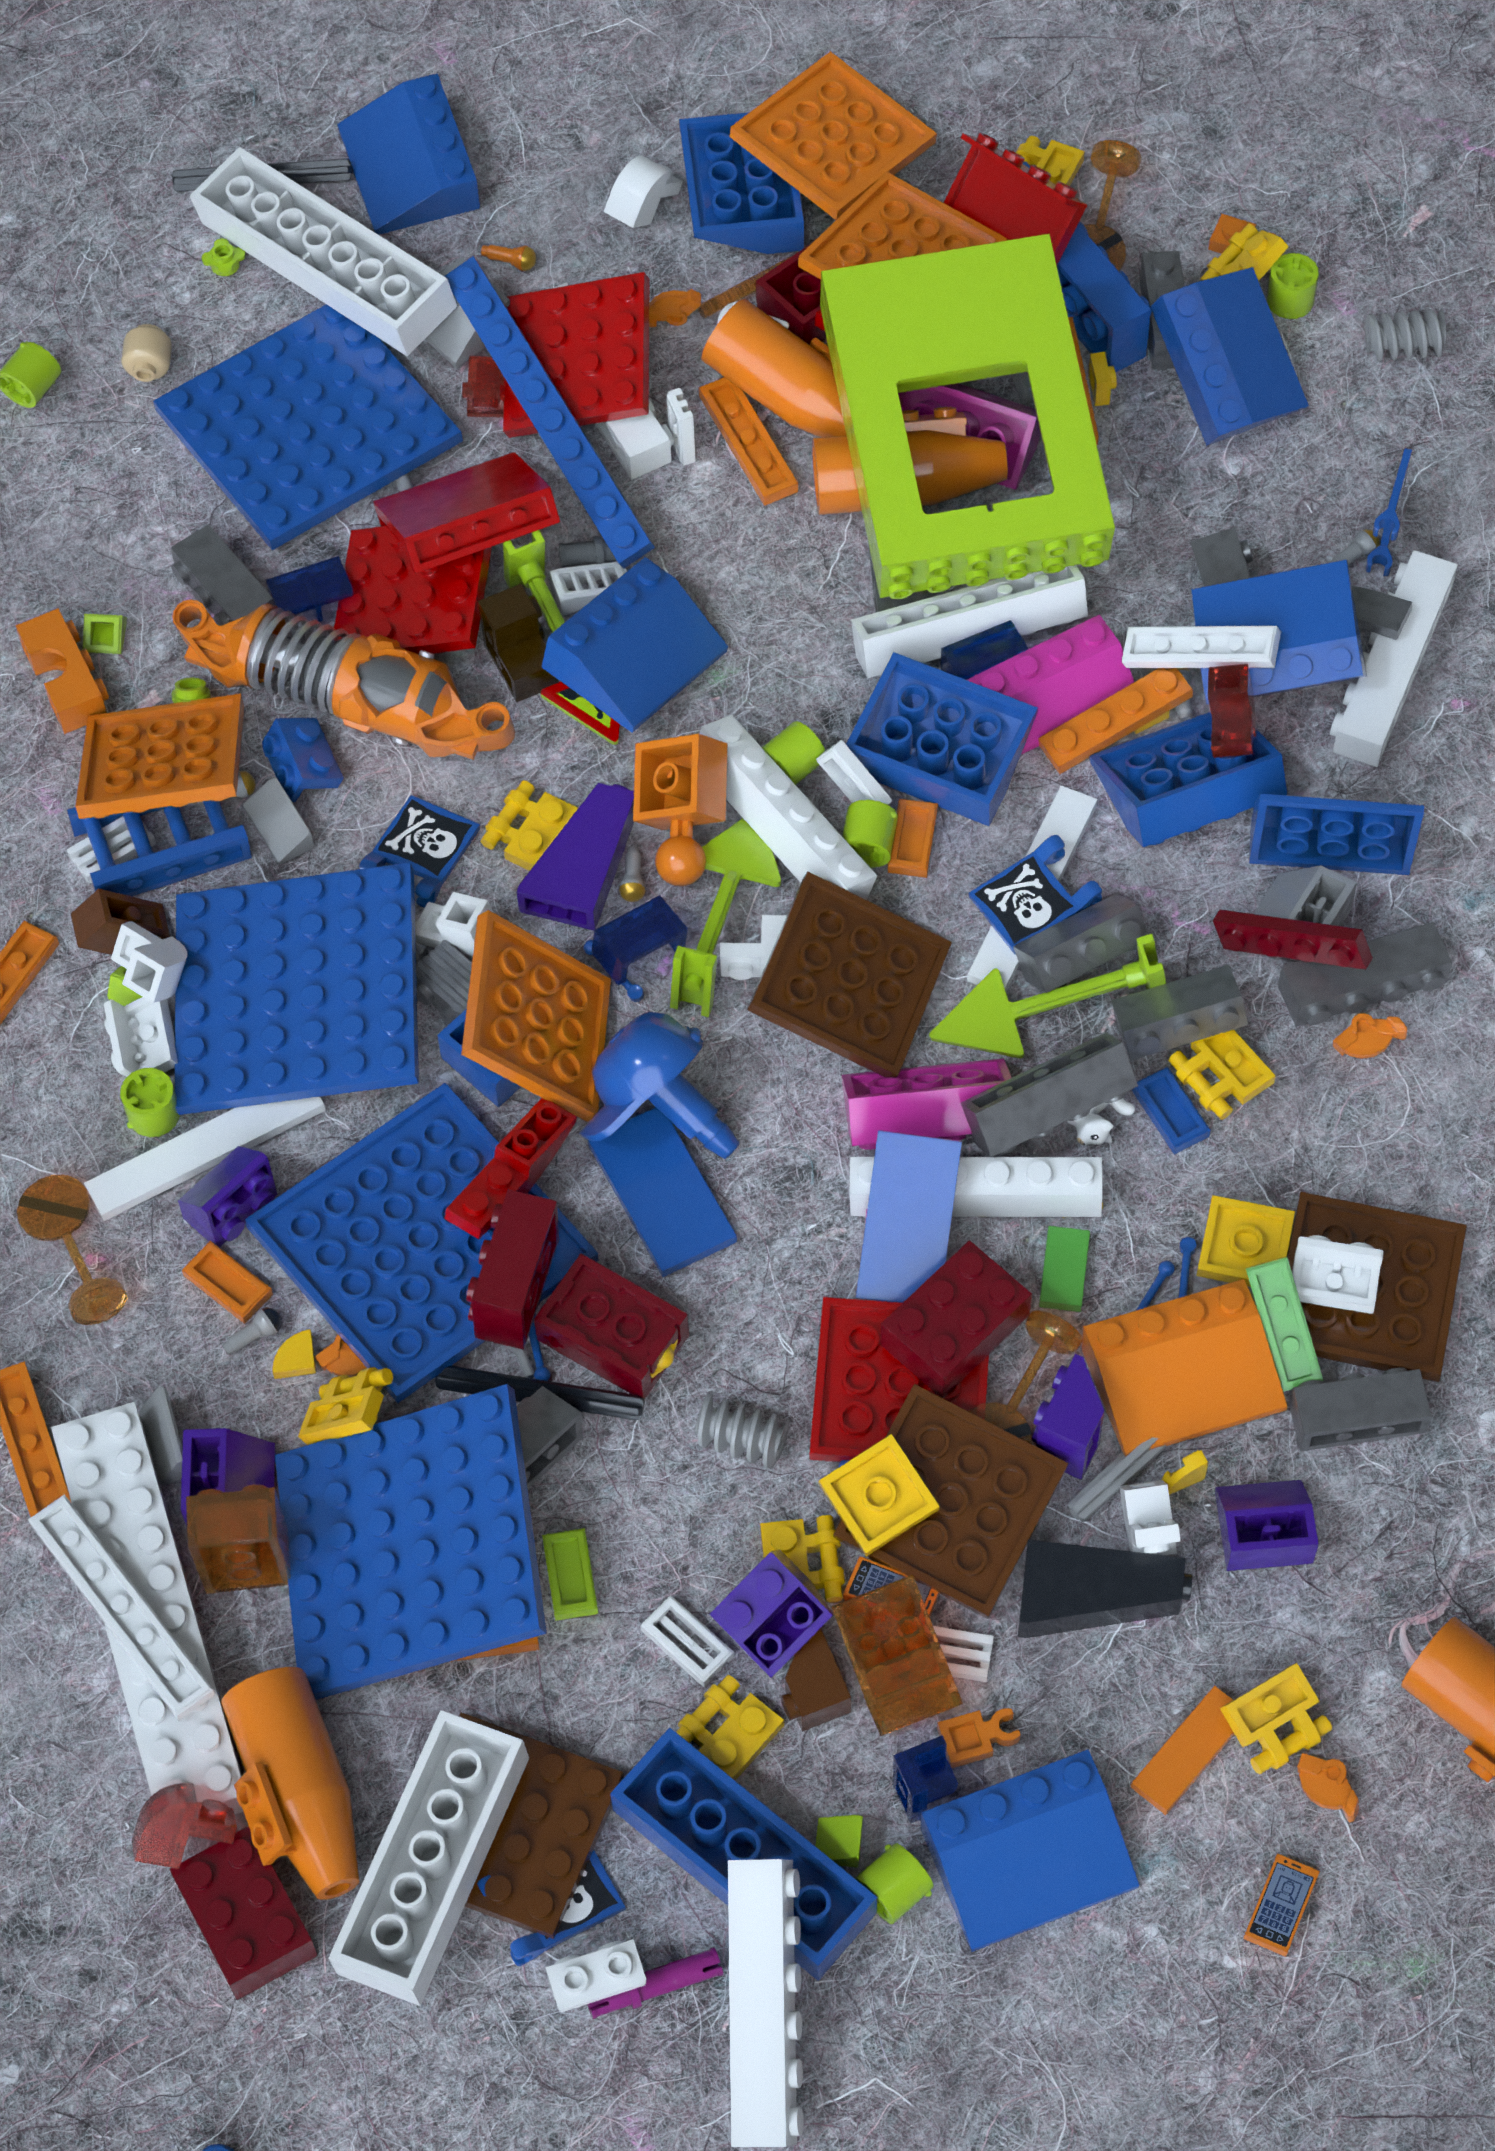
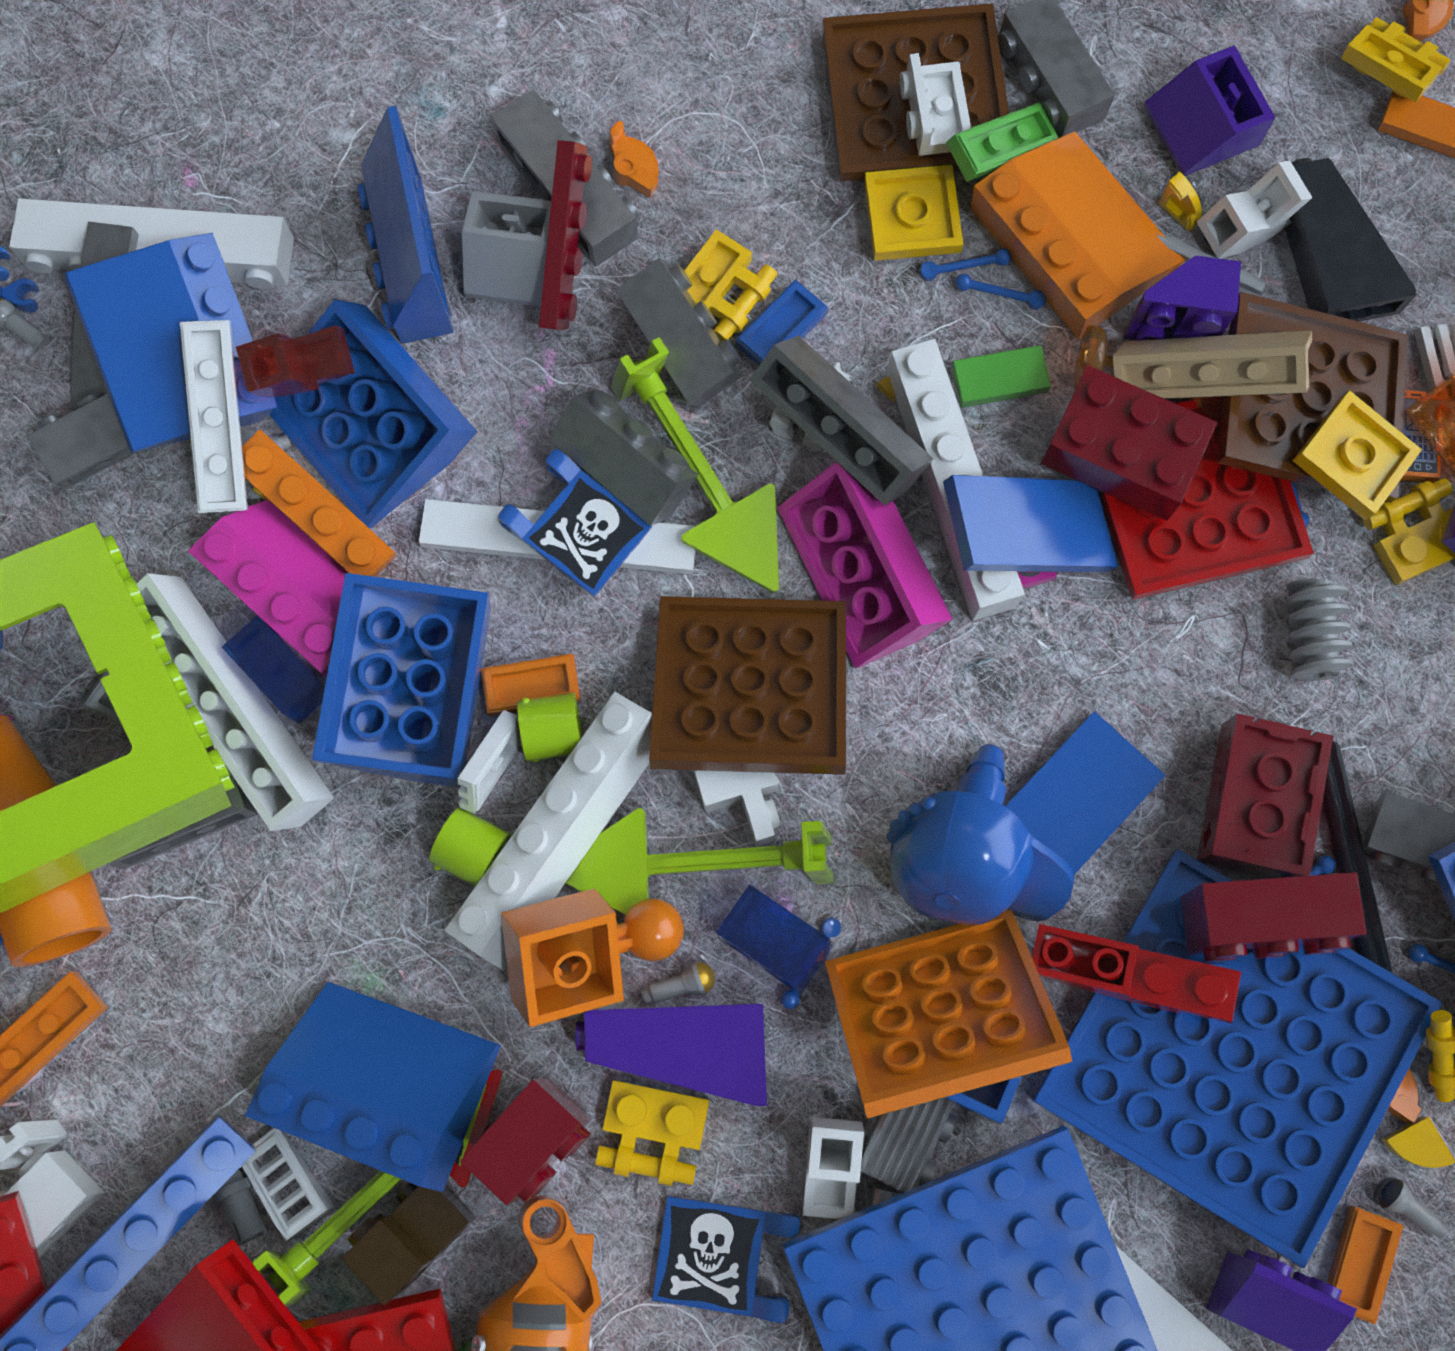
camera: 110 degrees left, 15 degrees up
none -> dark red brick [460,1078,593,1206]
none -> tan panel [1113,331,1312,399]

